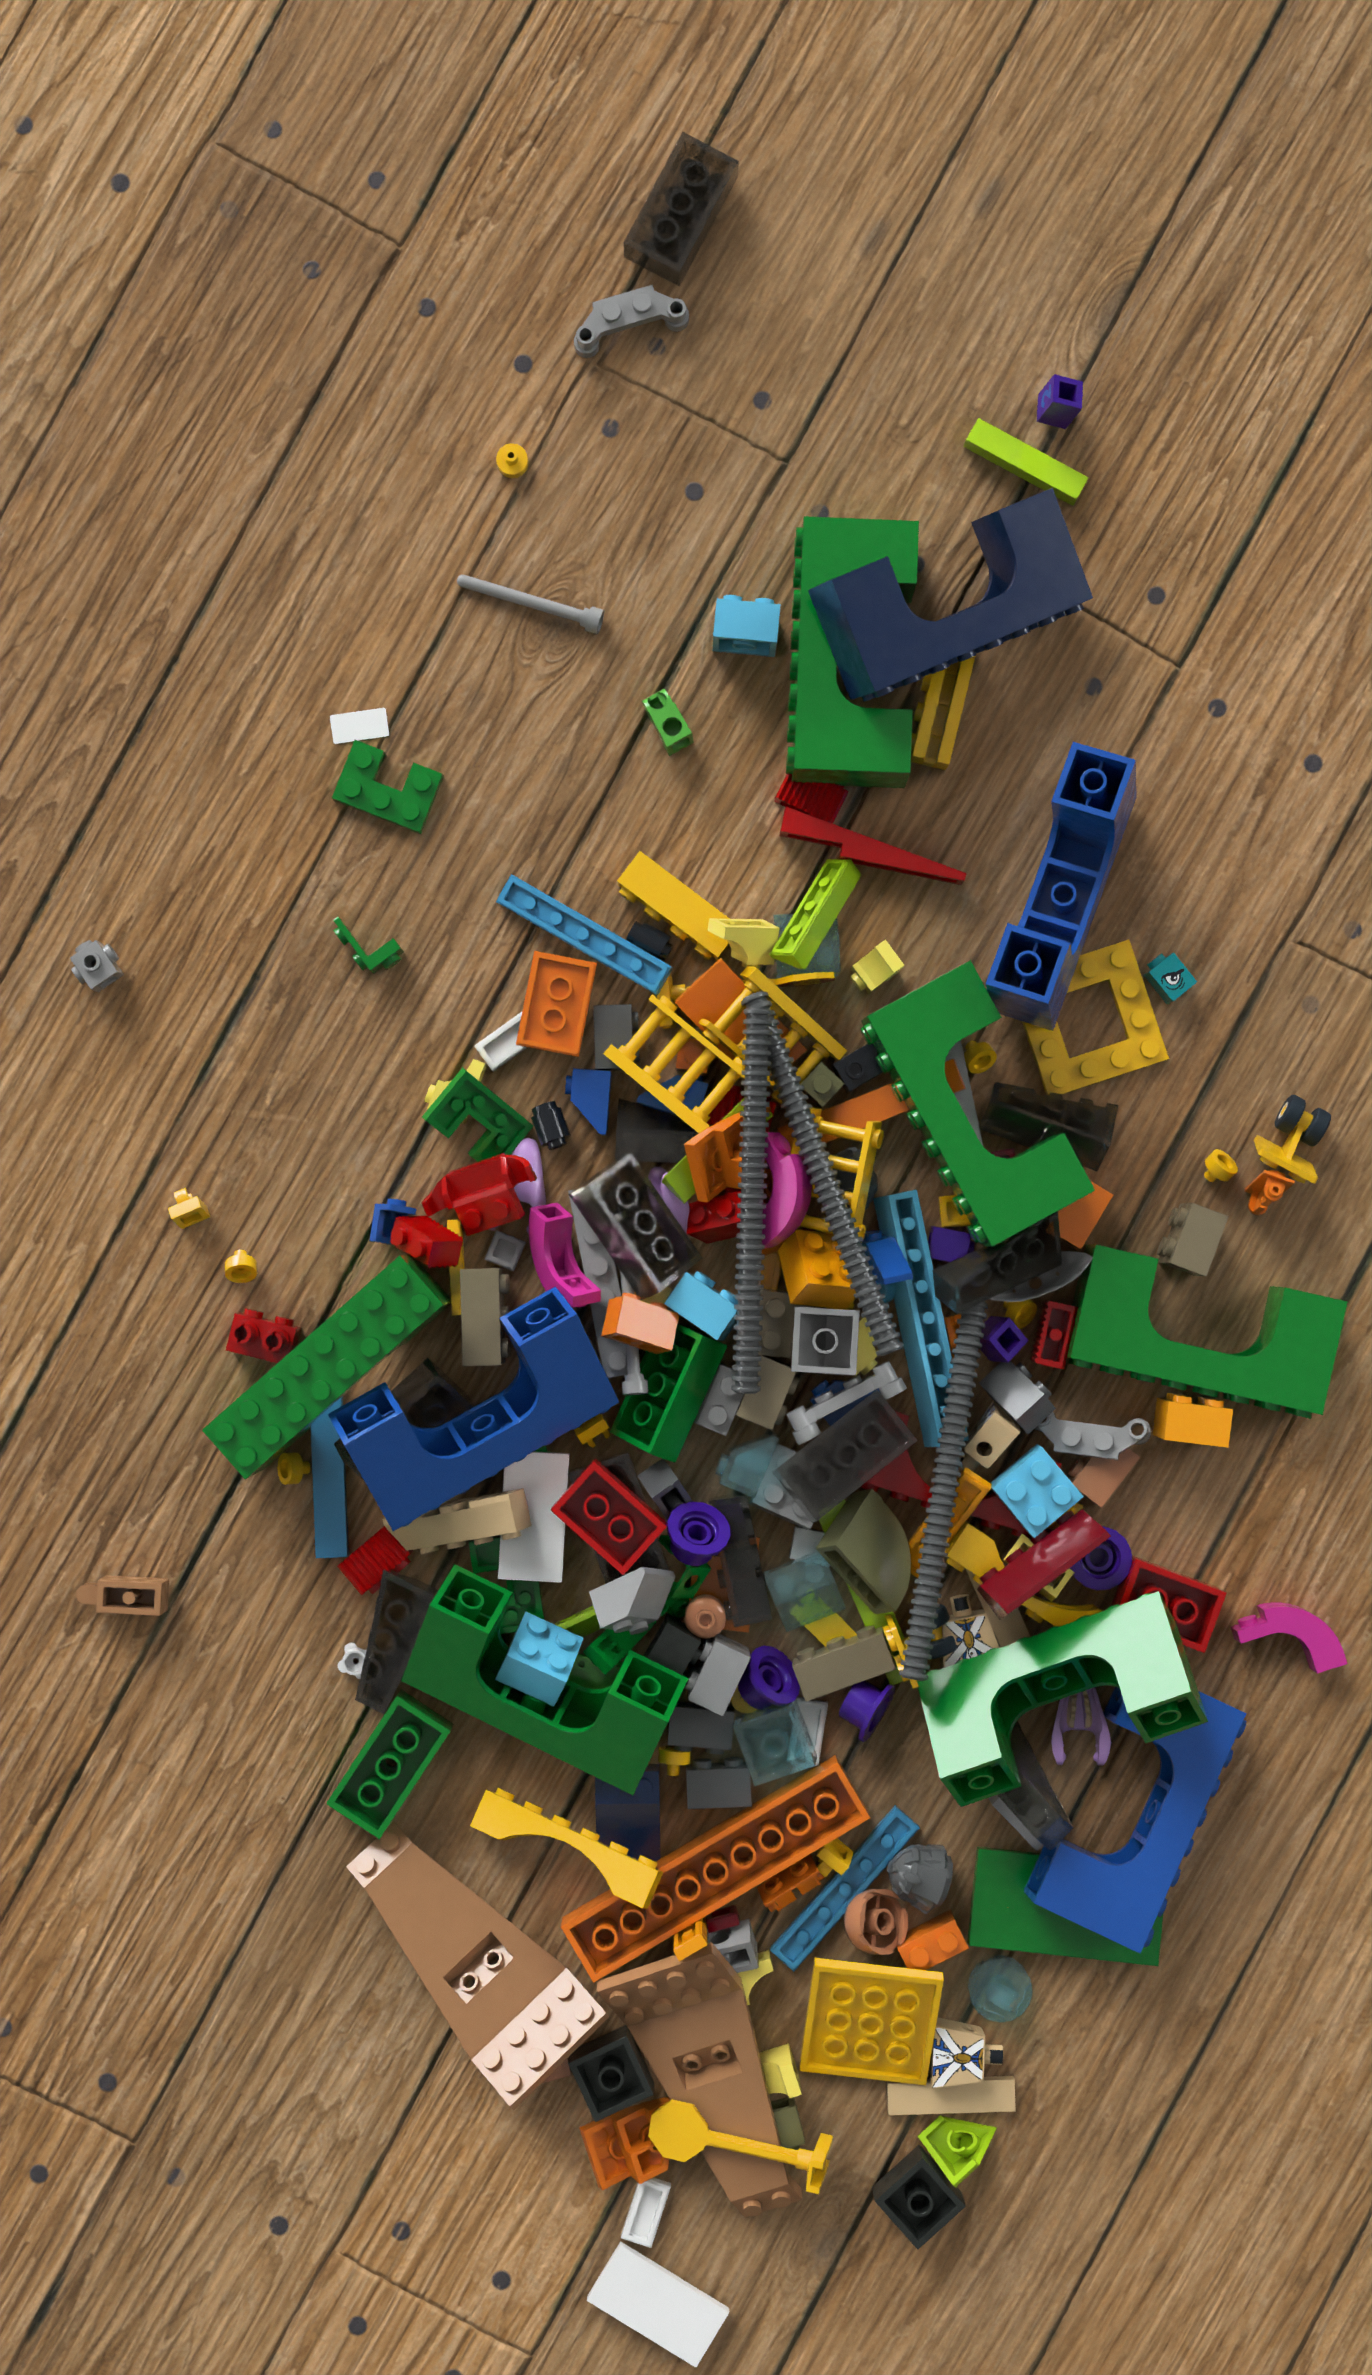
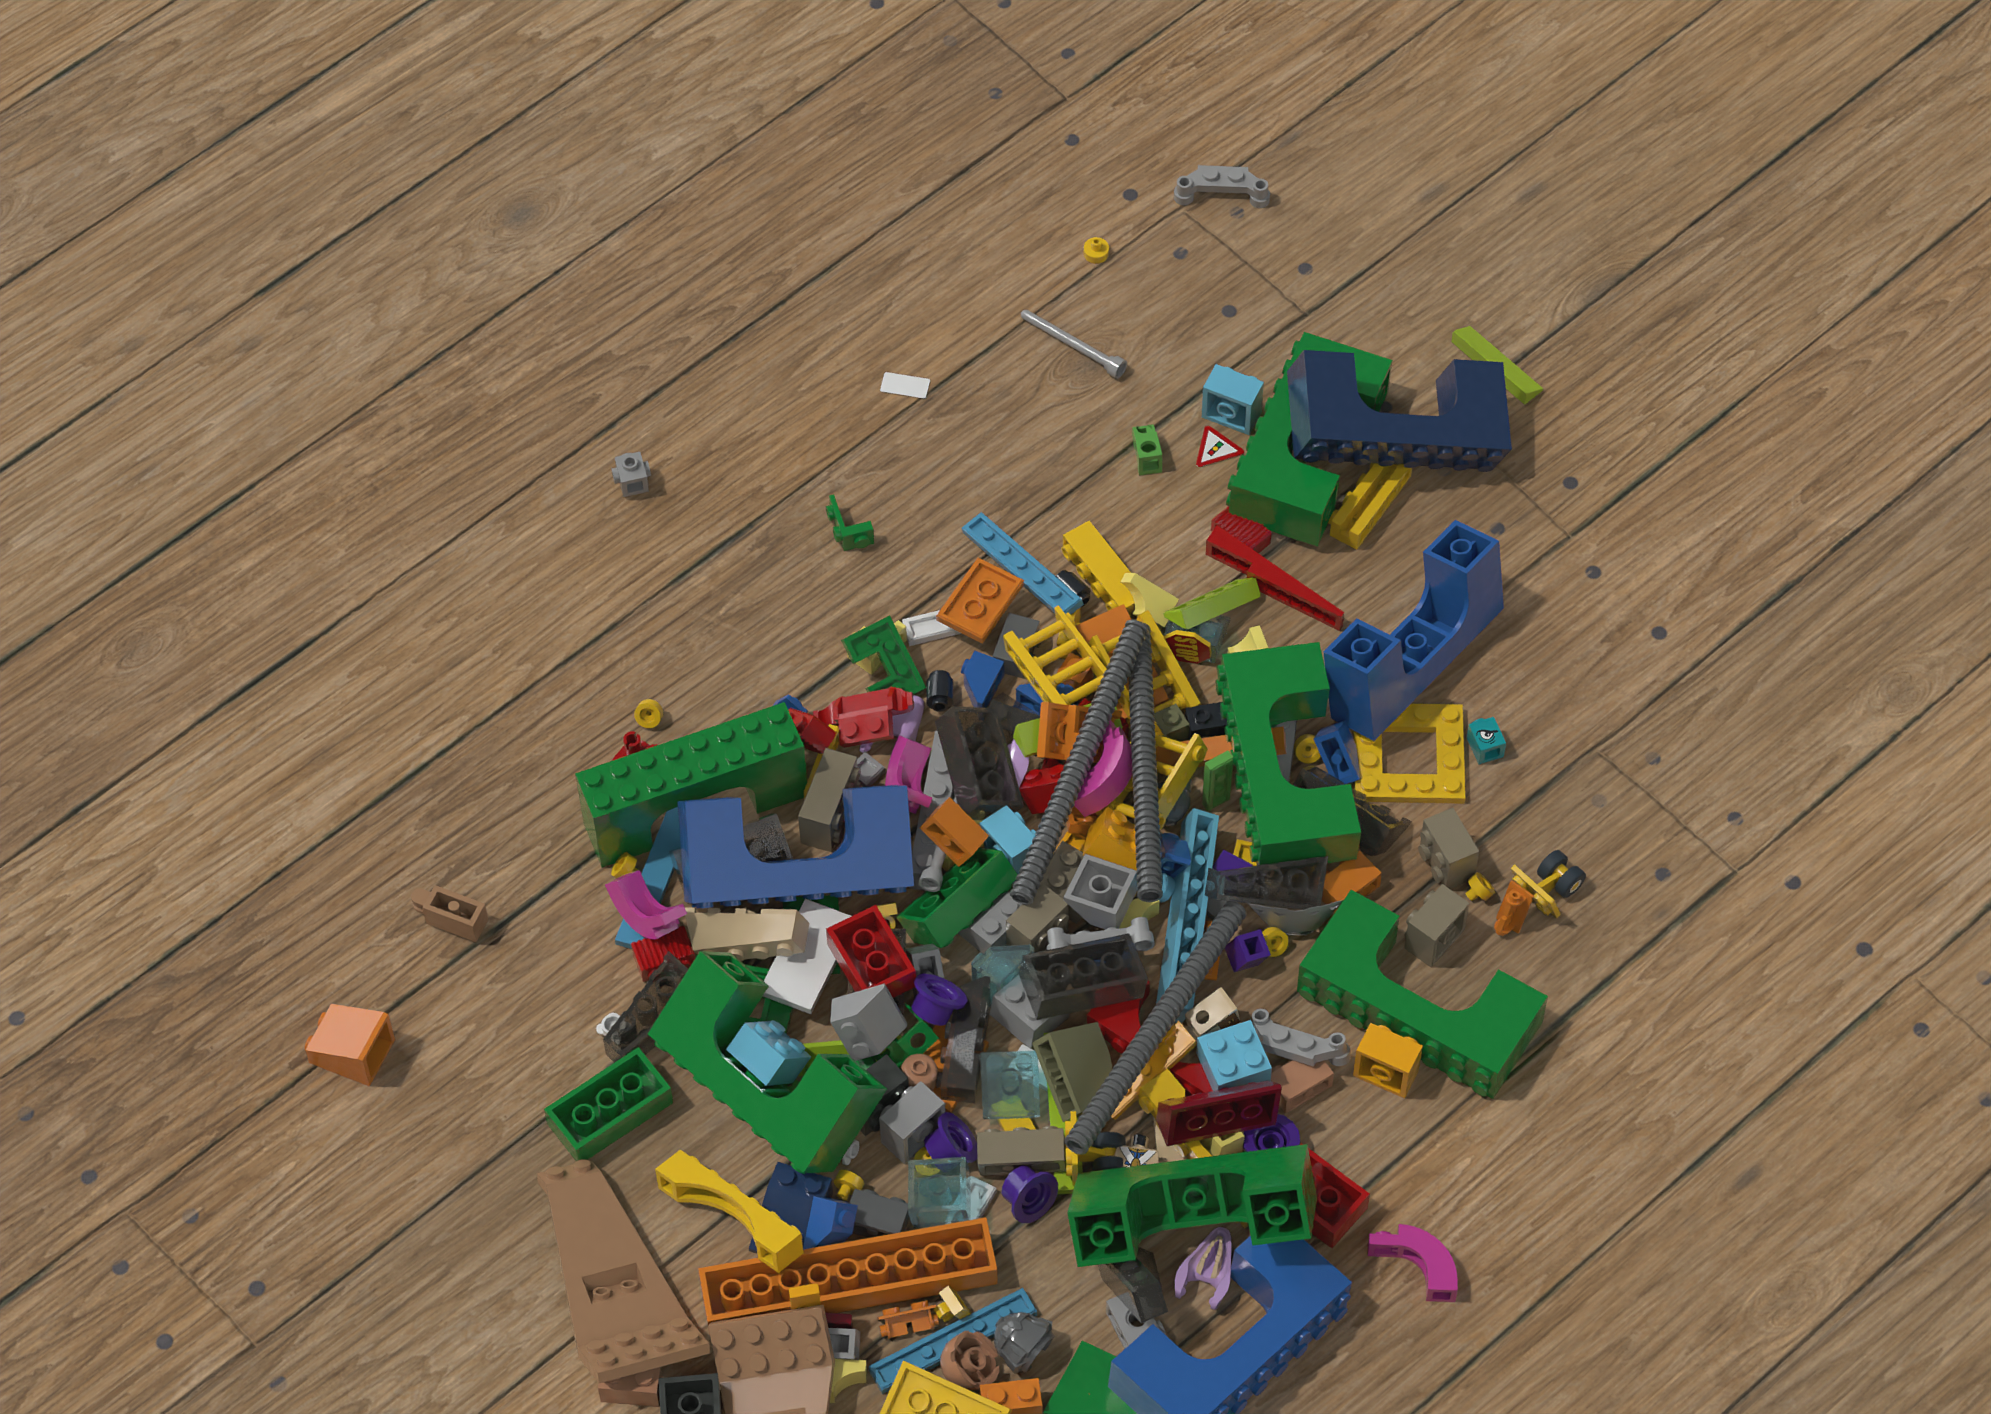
camera: 25 degrees right, 30 degrees down
yellow tile [168,1188,210,1229] -> none
green plate [332,740,444,834] -> none
clear smoke brick [623,132,739,286] -> none
dark grey brick [668,1701,734,1754] -> none
dark grey brick [979,1361,1056,1434] -> none
red brick [1029,1300,1078,1370] -> none
dark purple brick [1037,374,1083,429] -> none
none -> orange slope [305,1004,395,1087]
none -> dark pink arch [605,870,687,939]
none -> blue slope [803,1196,858,1250]
none -> sticker [1196,426,1244,467]
none -> bright green tile [1202,750,1233,811]
none -> blue slope [1314,720,1361,786]
none -> dark tan brick [1418,808,1479,889]

